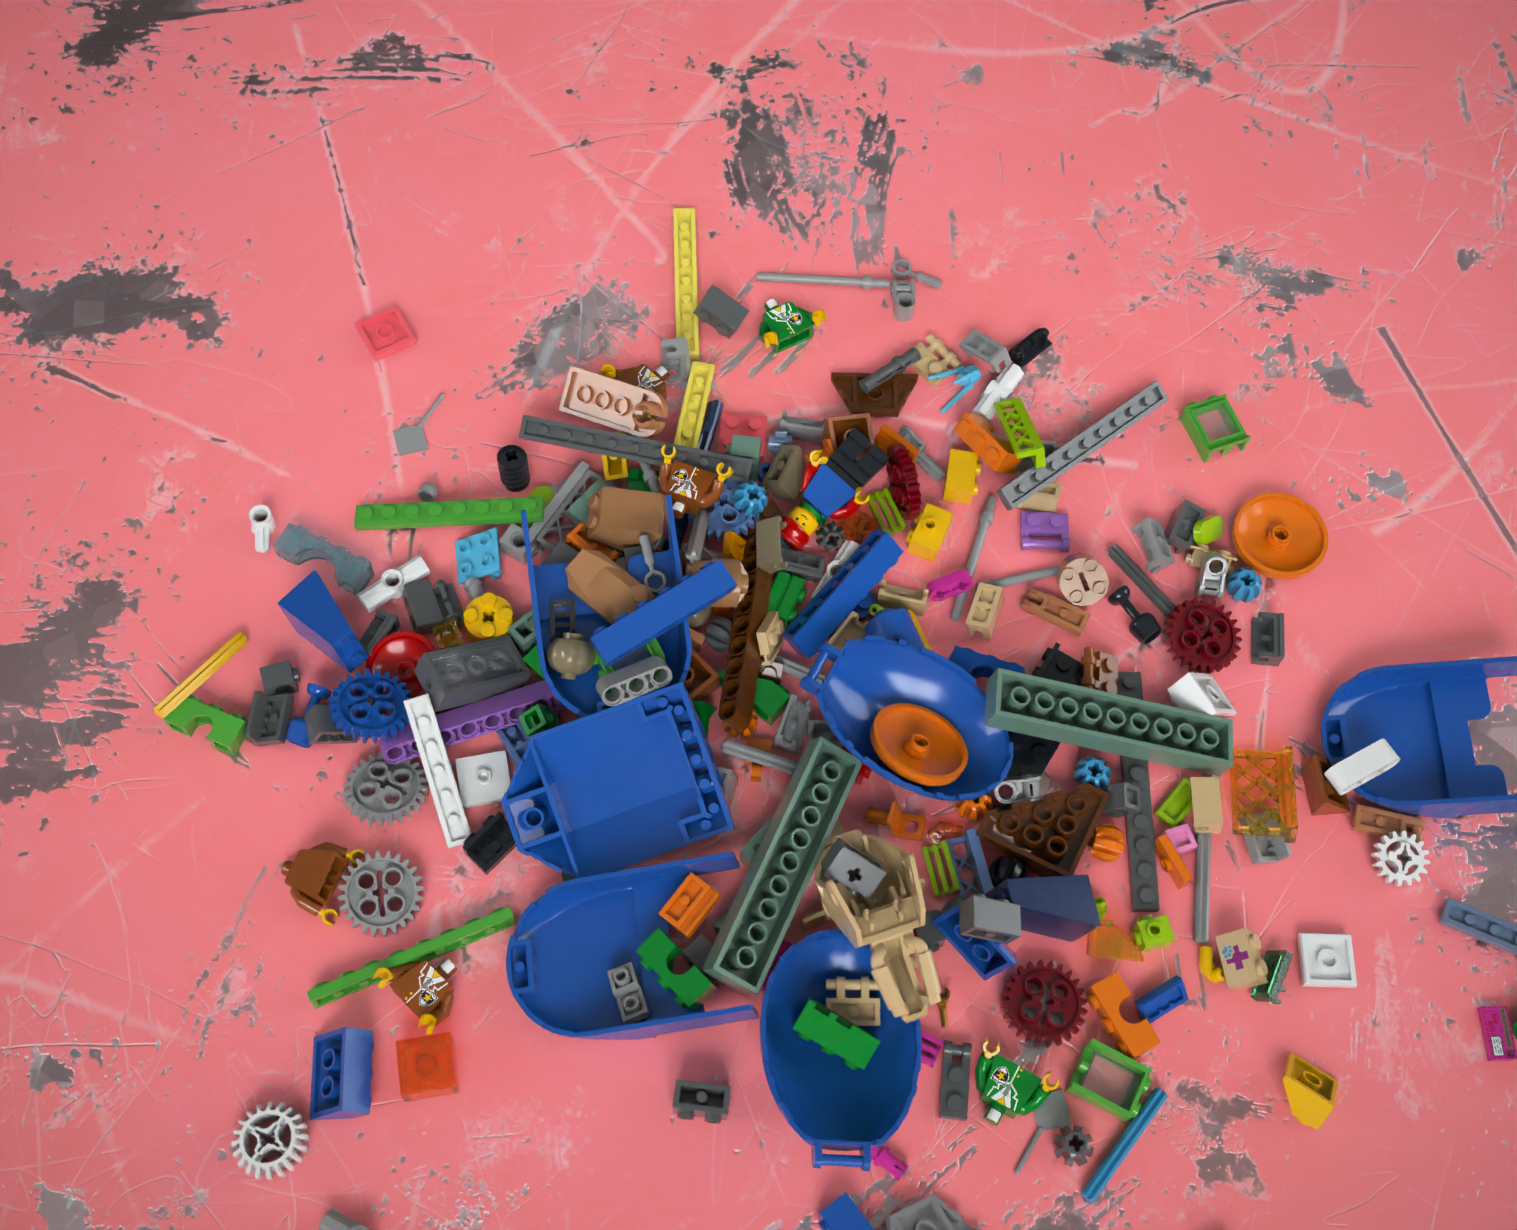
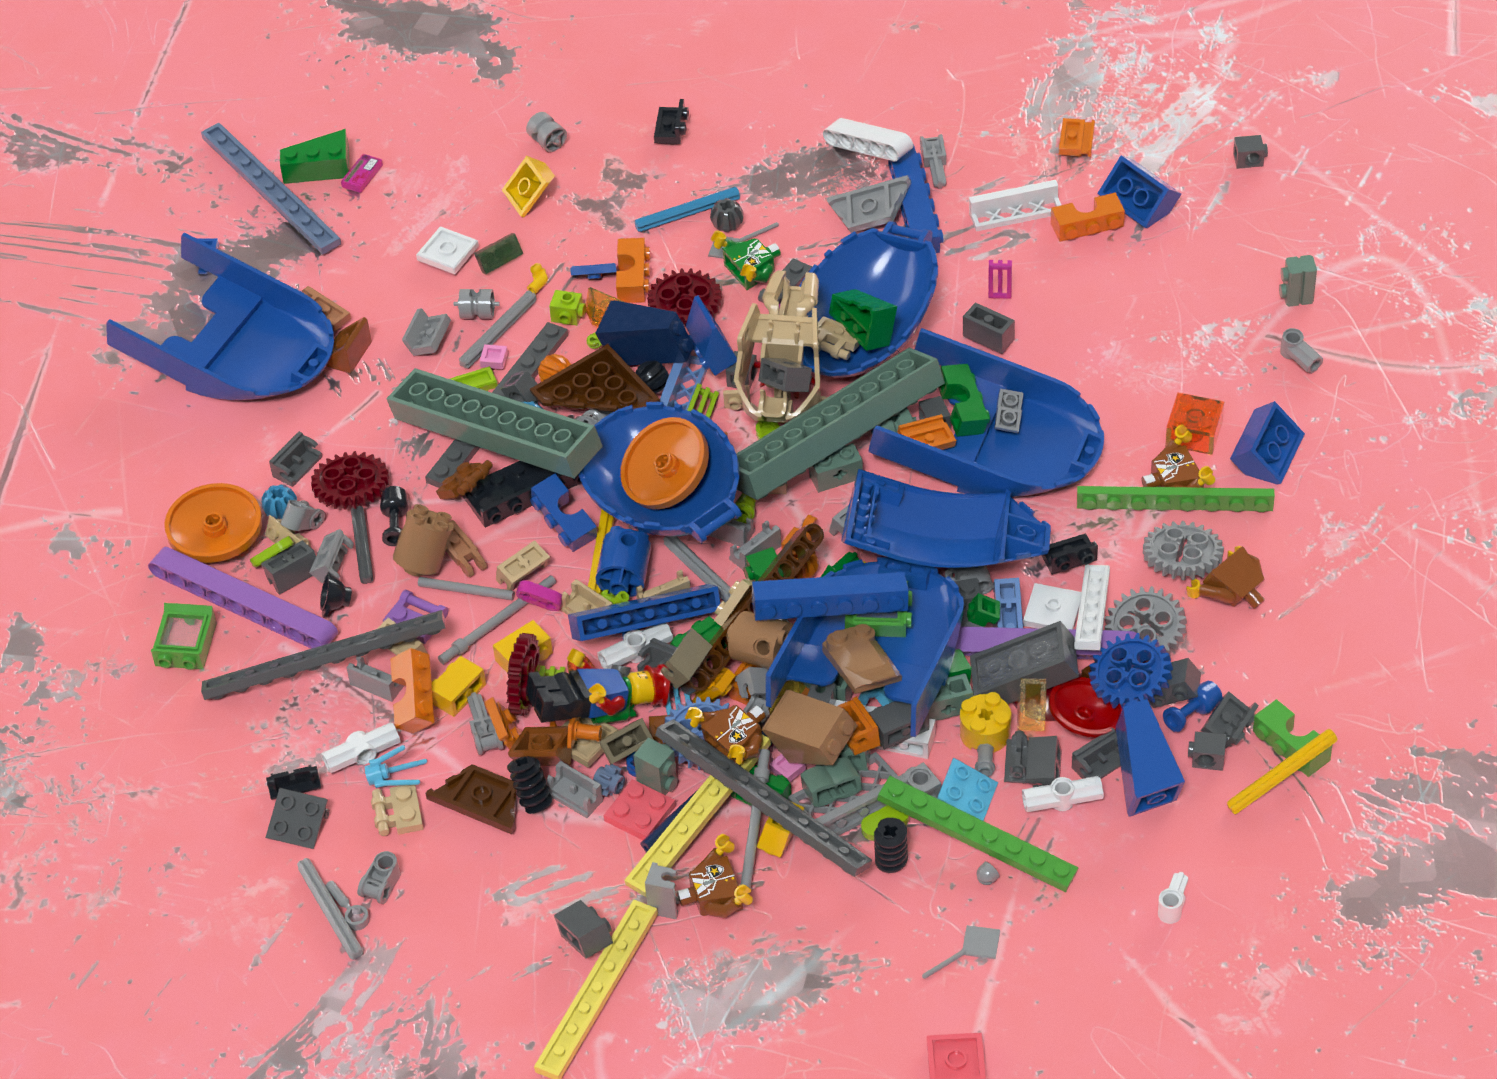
camera: 145 degrees left, 15 degrees down
white gear [231,1102,309,1180] -> none
clear light blue arch [273,523,375,596] -> none
dark tan plant [547,632,595,680] -> none
clear smoke slope [549,599,575,643] -> none
plate [559,366,668,438] -> none
light grey beam [596,656,672,706] -> none
light grey piece [639,535,666,594] -> none
light grey axle [686,510,710,564] -> none
light grey axle [721,739,798,775] -> none
dark azure piece [732,481,768,517] -> none
light grey bar [757,272,889,289] -> none
green torso [759,299,828,354] -> none
dark grey pin [859,347,921,393] -> none
light grey hinge [959,329,1012,373] -> none
brick [959,894,1021,944] -> none
lime fence [993,397,1046,469] -> none
window [1064,1038,1152,1122] -> none
orange plate [1154,834,1192,890] -> none
white slope [1167,672,1237,716] -> none
tan hinge [1190,777,1223,834] -> none
tan brick [1215,928,1268,991] -> none
clear yellow fence [1230,746,1298,843] -> none
white beam [1324,738,1401,795] -> none
white gear [1371,831,1430,887] -> none
none -> medium lavender beam [148,547,338,649]
none -> dark grey hinge [265,788,330,849]
none -> light grey axle [297,858,363,960]
none -> black piece [320,572,352,618]
none -> light grey wheel [453,289,500,319]
none -> black piece [507,756,552,814]
none -> light grey wheel [526,112,567,152]
none -> dark pink tile [988,260,1012,299]

